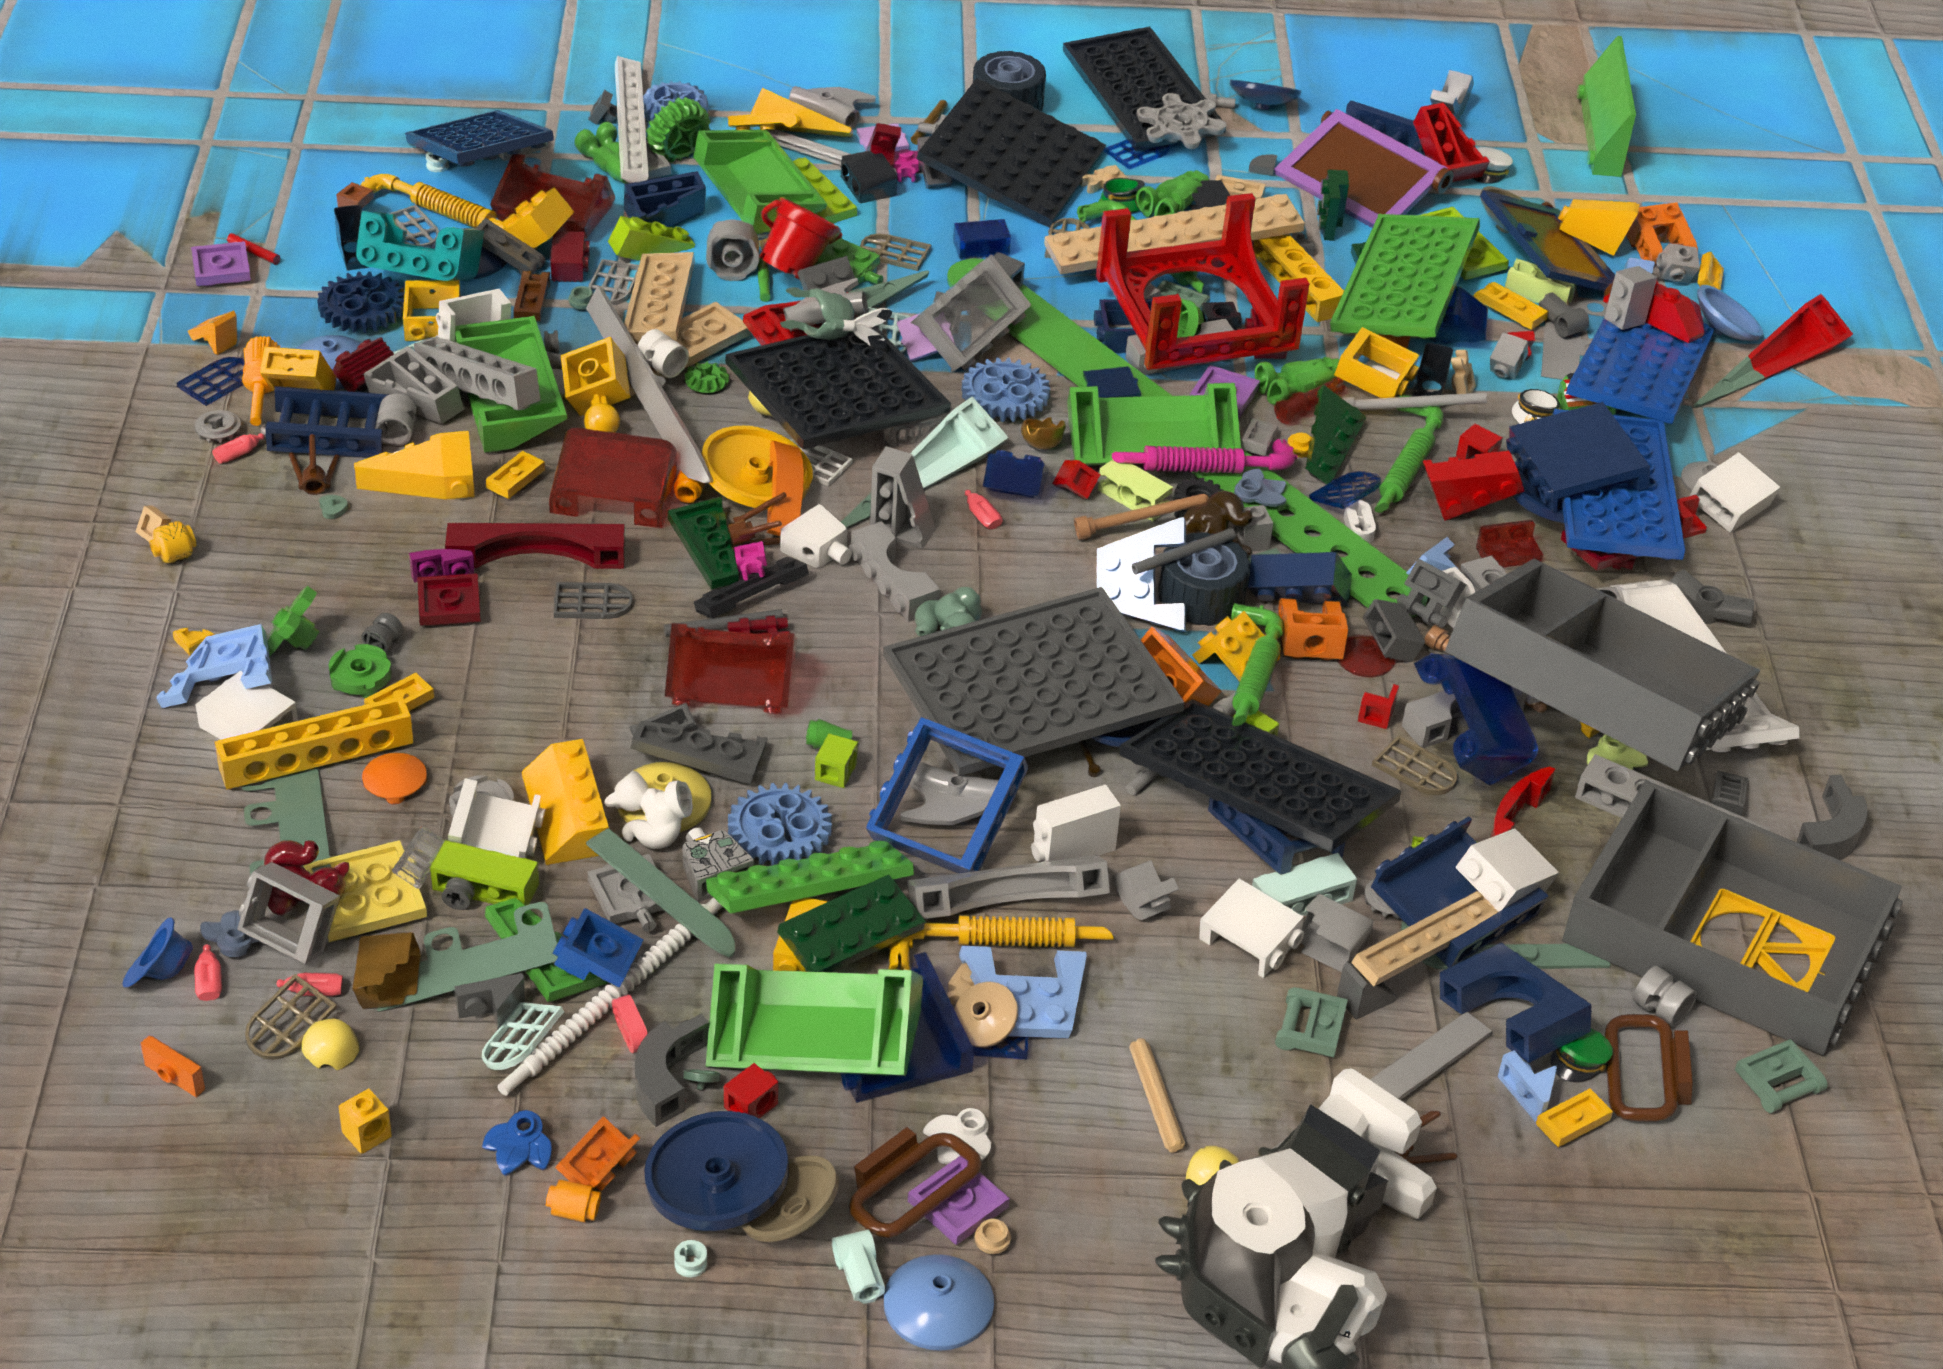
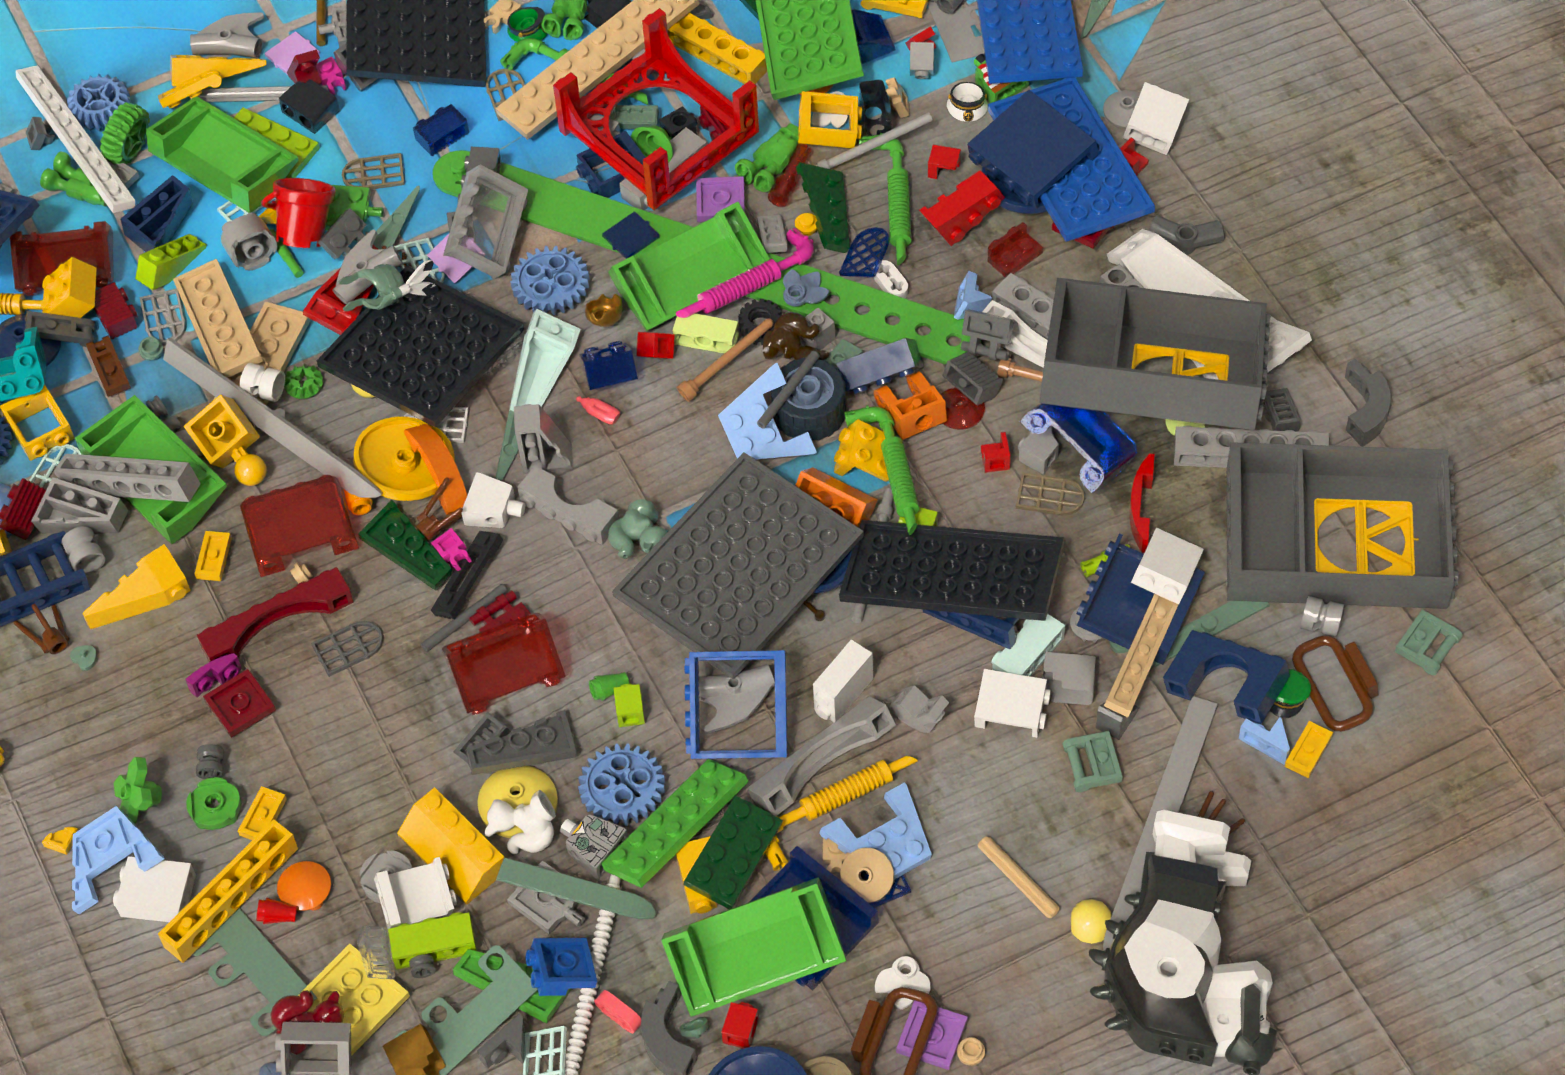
camera: 20 degrees left, 15 degrees up
white panel [436,289,511,342] -> none
none -> red cone [256,897,297,924]
none -> tan plate [290,563,313,584]

